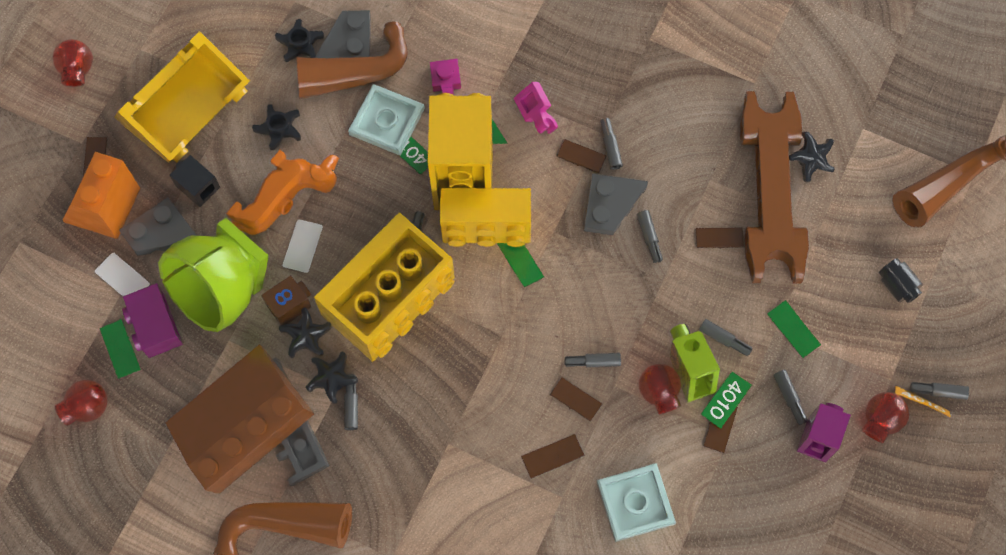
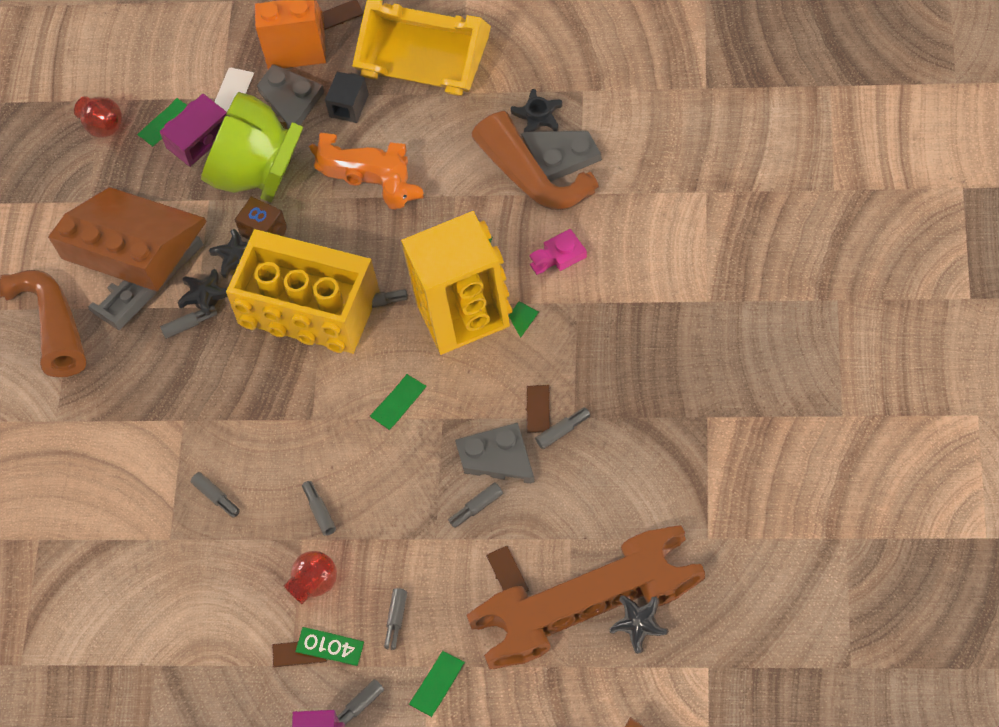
camera: 75 degrees right, 10 degrees down
black animal [252,104,301,150] -> none
white sticker [282,219,323,273] -> none
light aqua tile [348,84,425,156] -> none
yellow brick [440,188,531,247] -> none
dark pink plate [513,82,558,134] -> none
reddish brown sticker [521,434,585,478] -> none
reddish brown window [550,378,602,422] -> none
light aqua tile [597,463,676,542] -> none
lime torso [670,324,720,403] -> none
none -> dark grey pin [191,472,240,518]

